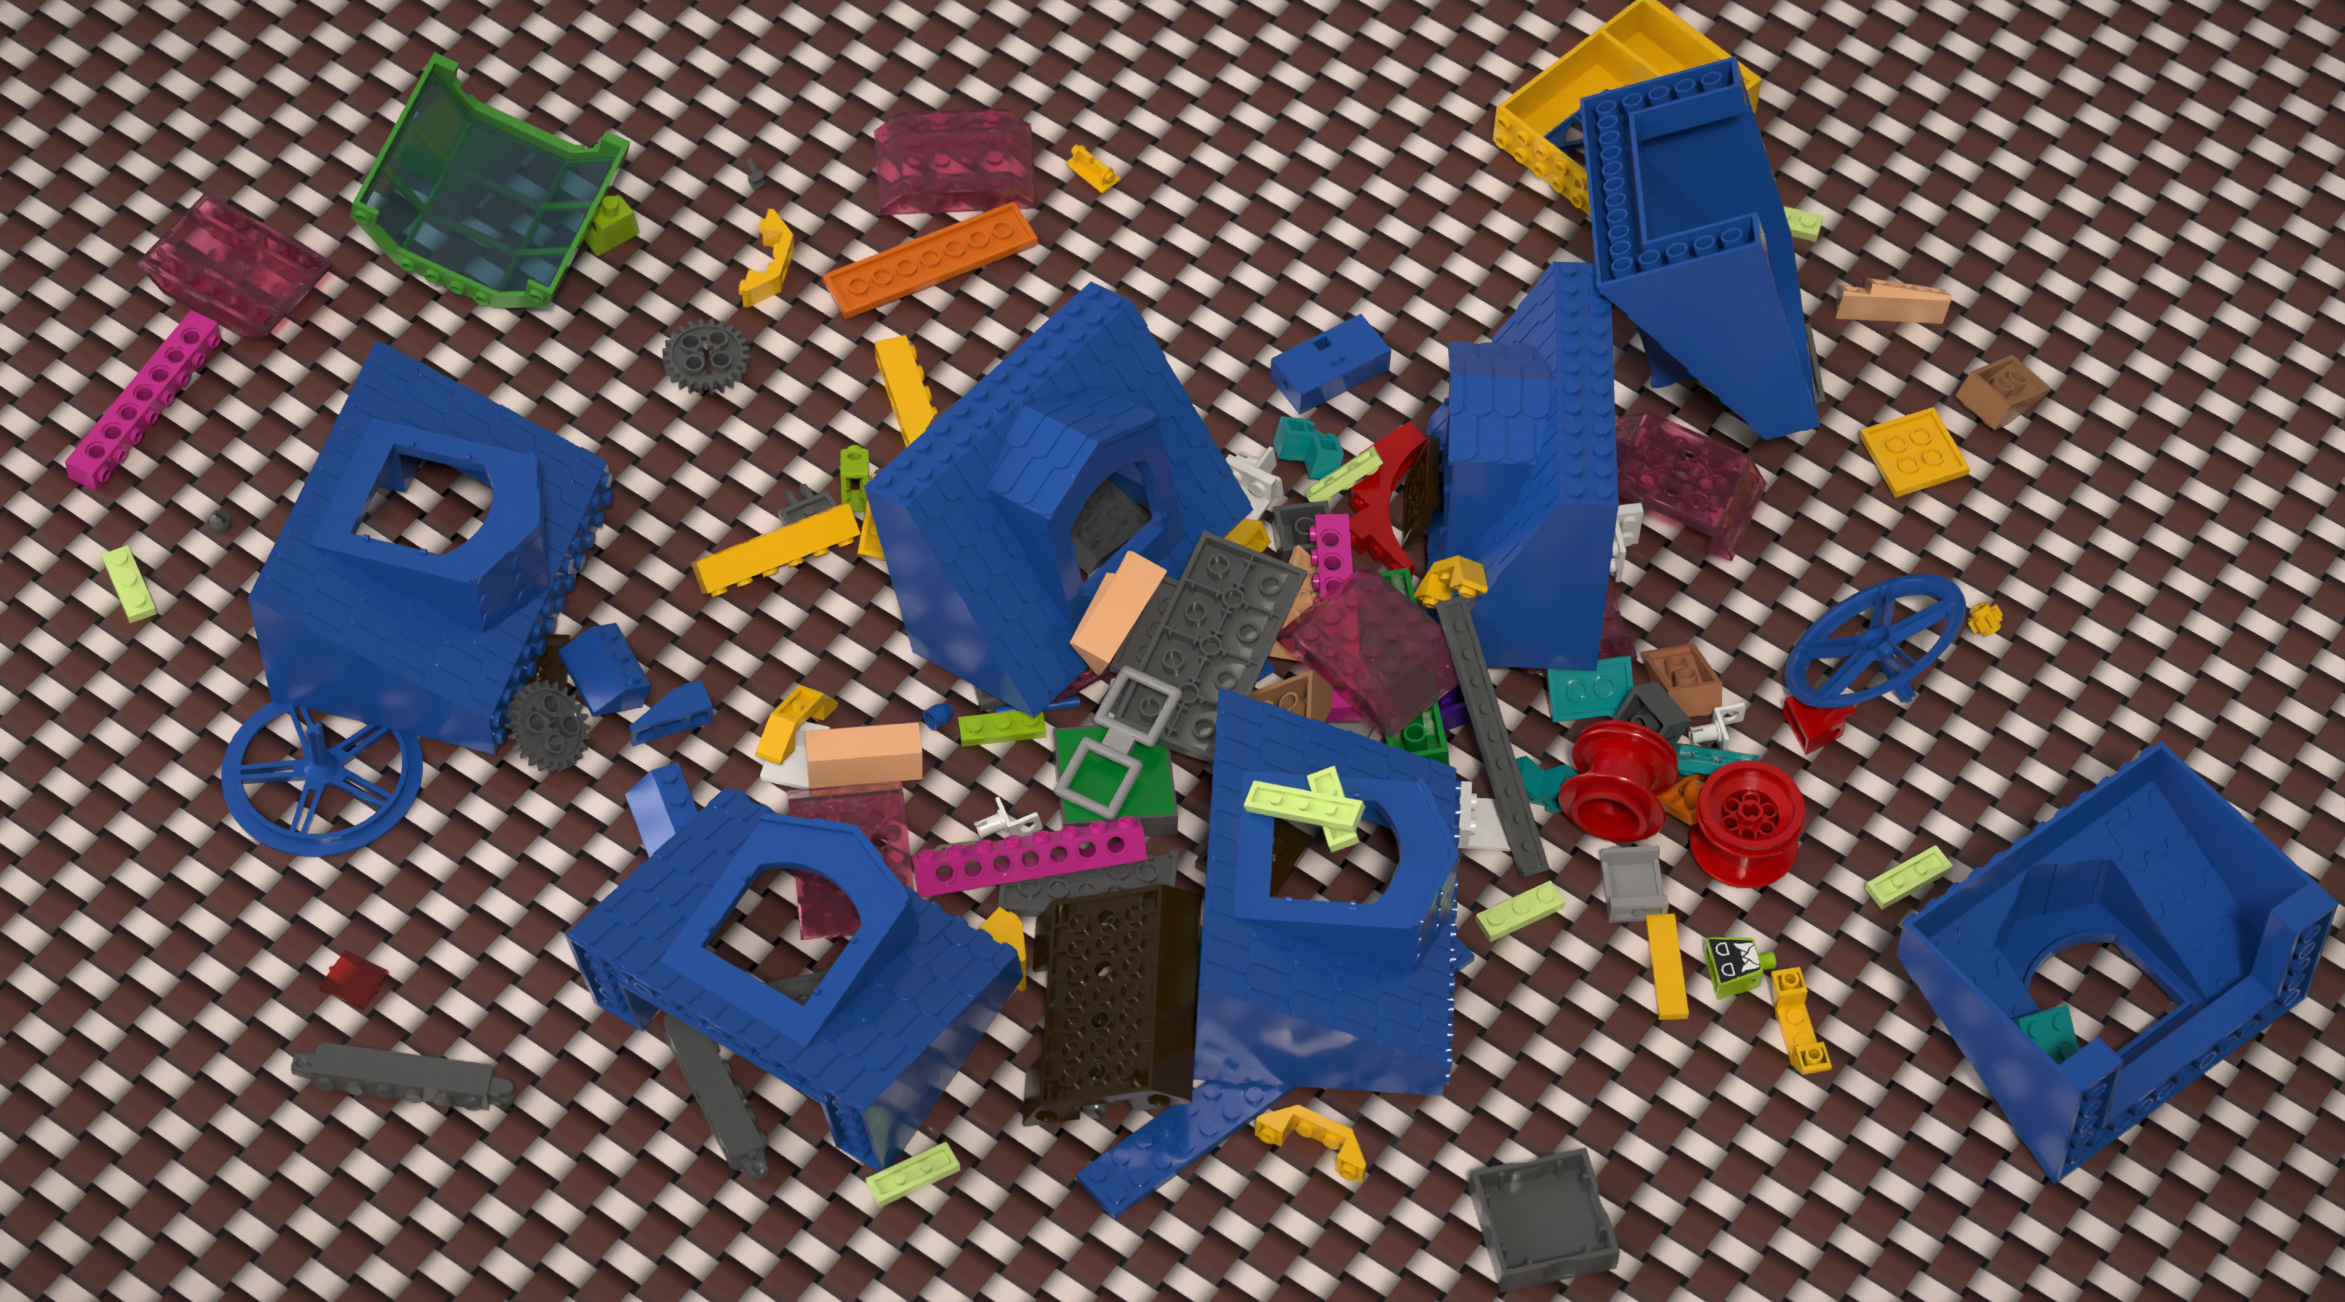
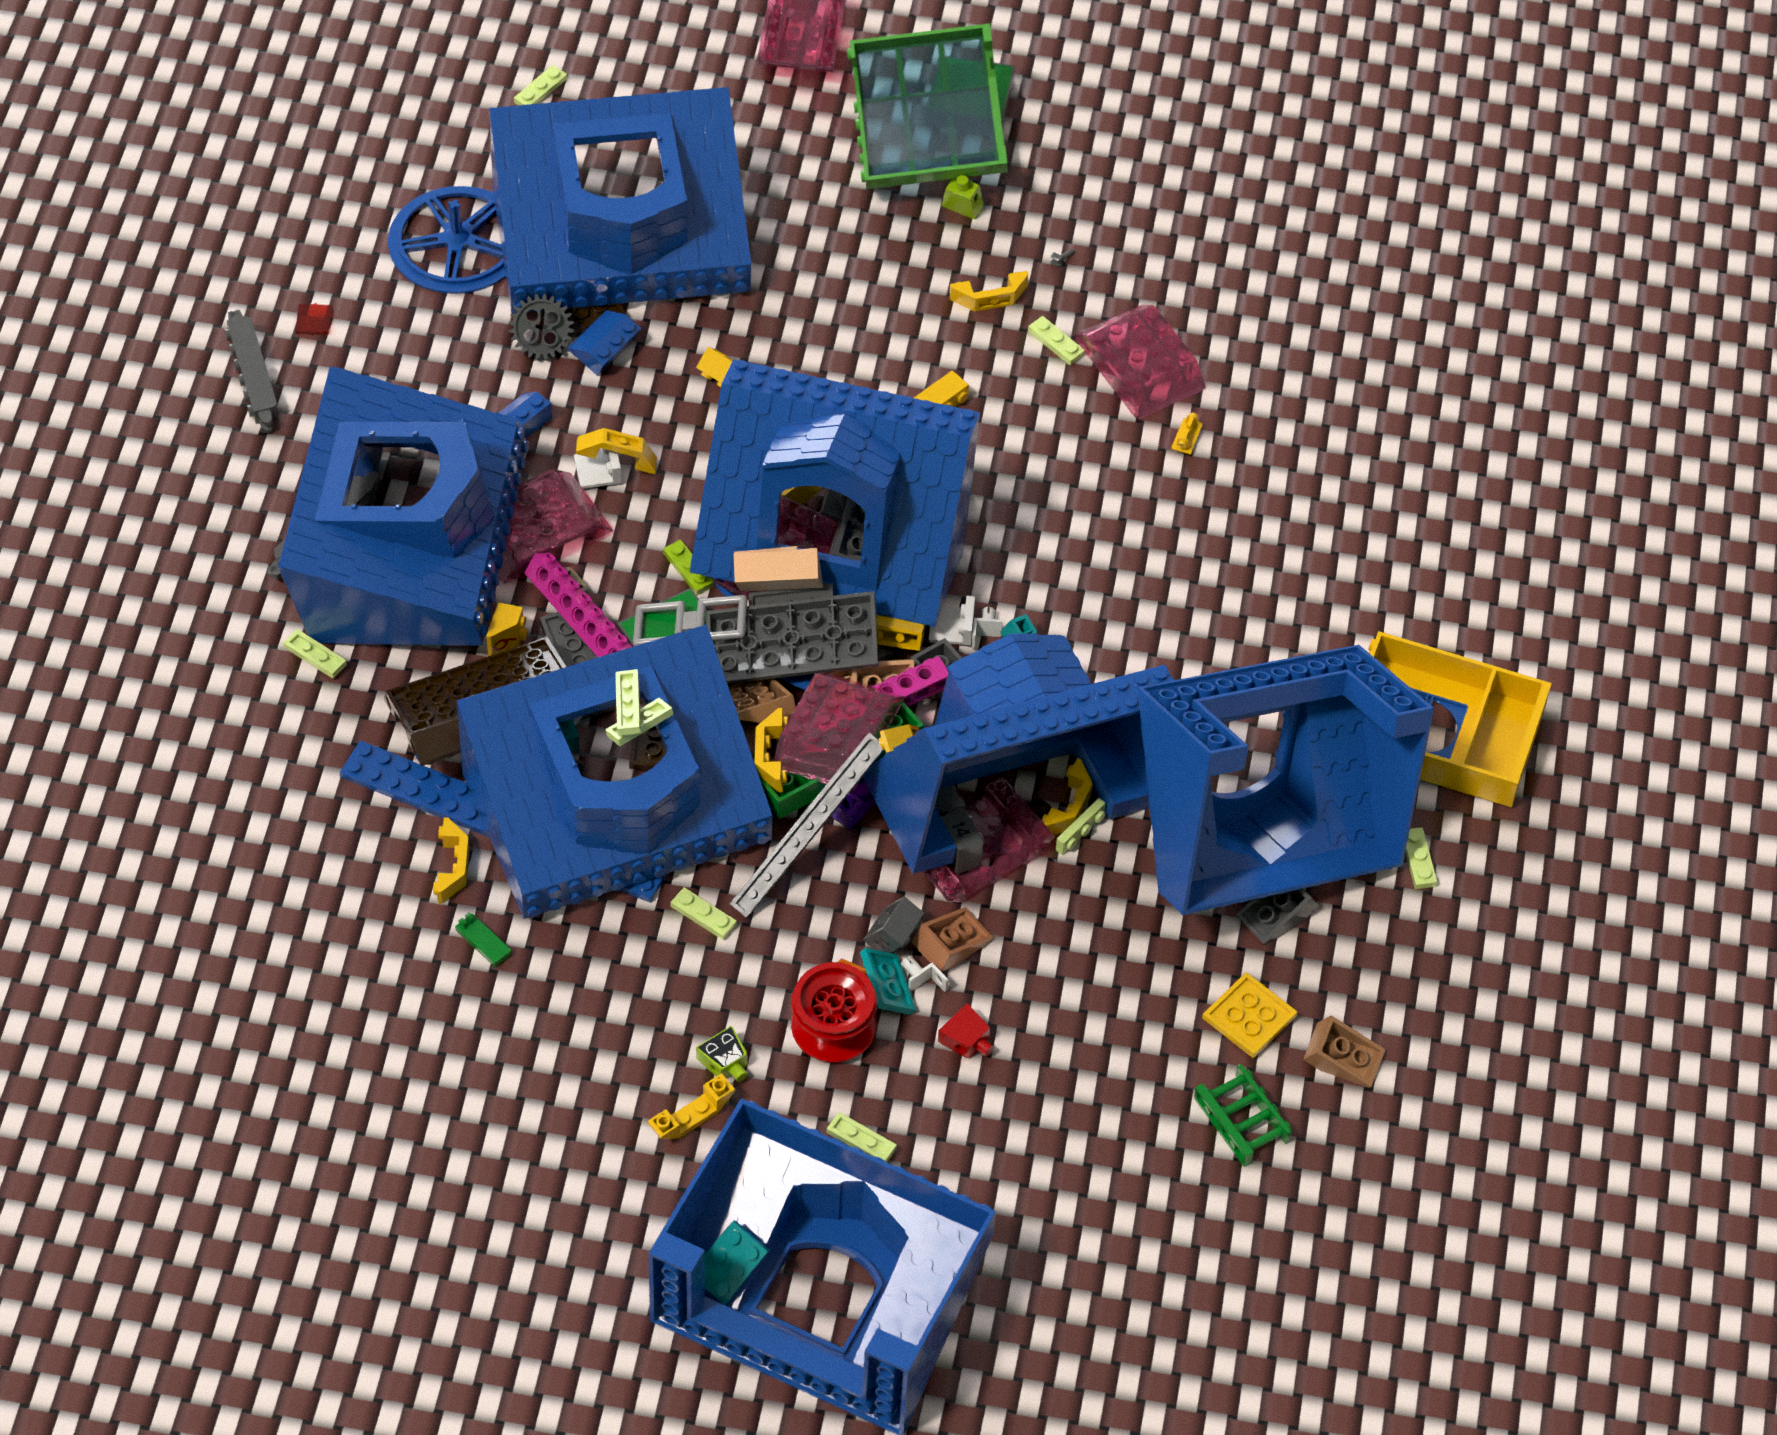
camera: 65 degrees right, 0 degrees up
dark pink brick [65,310,221,491] -> none
blue slope [629,680,714,746] -> none
dark grey gear [662,318,750,396] -> none
light nougat slope [805,722,923,788] -> none
orange plate [822,201,1038,319] -> none
blue hose [923,703,954,731] -> none
white bracket [974,797,1043,839] -> none
blue brick [1270,314,1391,415] -> none
white bracket [1458,781,1512,851] -> none
dark grey tile [1468,1148,1620,1293] -> none
teal brick [1516,756,1579,814] -> none
teal plate [1546,655,1634,723] -> none
red wheel [1558,720,1678,842] -> none
light grey panel [1600,845,1669,923] -> none
white bracket [1610,503,1644,582] -> none
clear pink slope [1616,411,1767,561] -> none
yellow tile [1645,914,1689,1020] -> none
blue wheel [1785,574,1966,708] -> none
light nougat slope [1835,278,1952,324] -> none
yellow gear [1968,602,2003,636] -> none
none -> green hinge [455,913,512,968]
none -> yellow slope [755,708,789,792]
none -> yellowish green plate [1028,316,1085,366]
none -> green fence [1194,1064,1292,1167]

